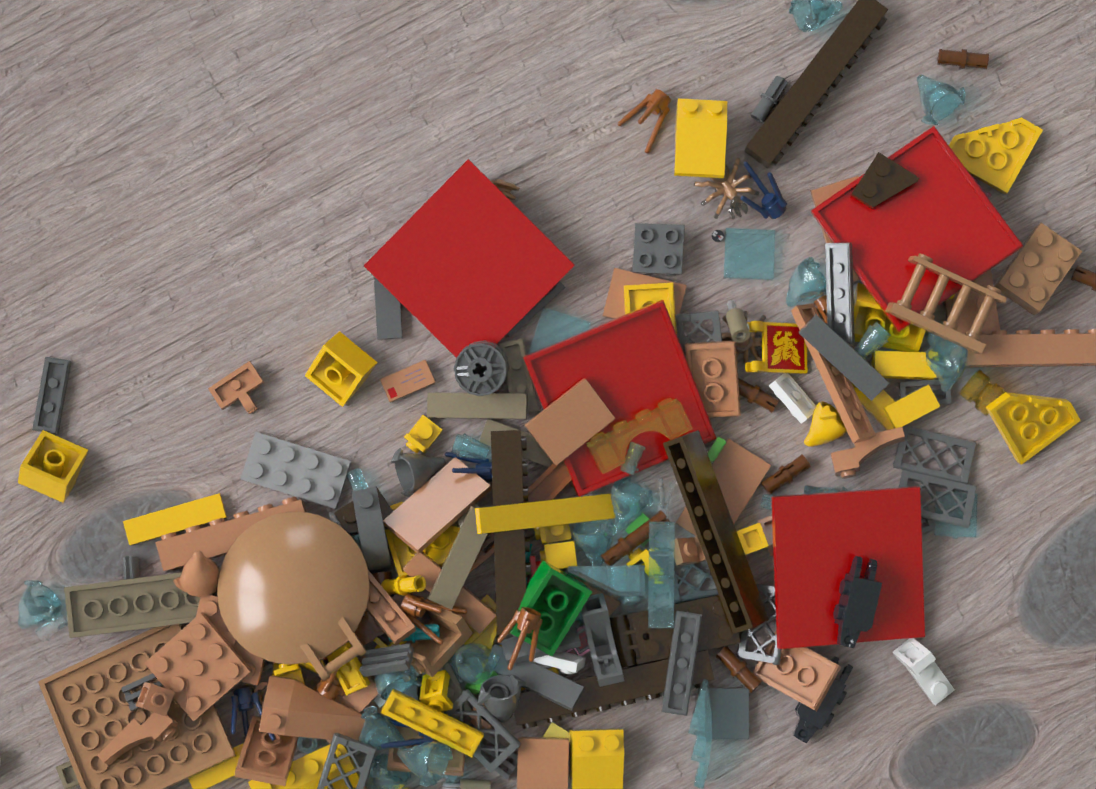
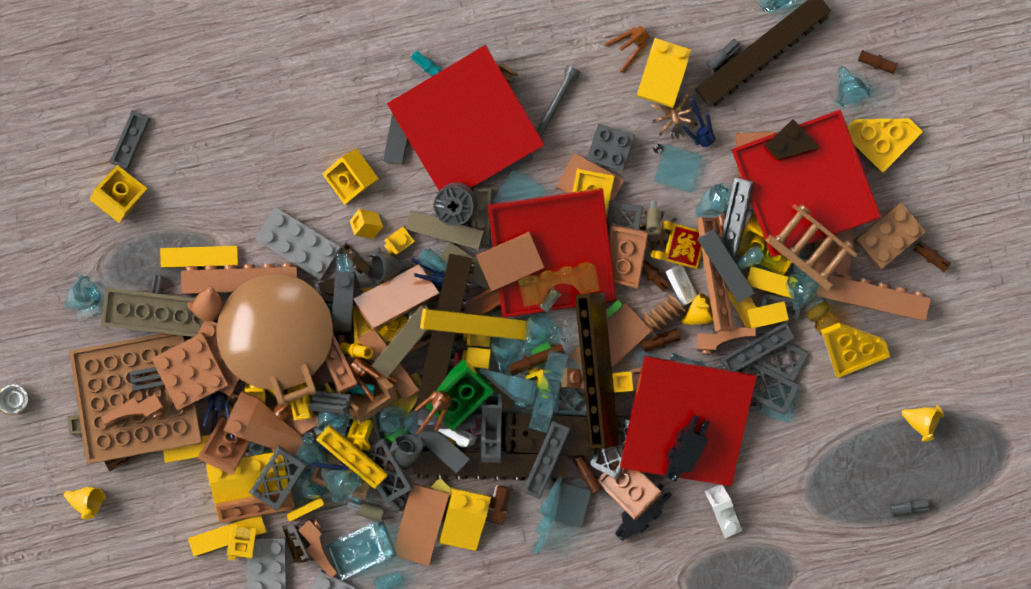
camera: 15 degrees right, 5 degrees up
nougat bracket [136,682,174,716] -> none
nougat plate [208,361,264,414] -> none
nougat tile [380,360,436,403] -> none
none -> dark brown wing [341,243,372,274]
none -> yellow panel [350,209,383,239]
none -> teal axle [411,51,443,76]
none -> reddish brown piece [485,485,512,525]
none -> dark grey piece [537,65,581,137]
none -> medium nougat piece [643,294,686,335]
none -> dark grey tile [720,321,796,372]

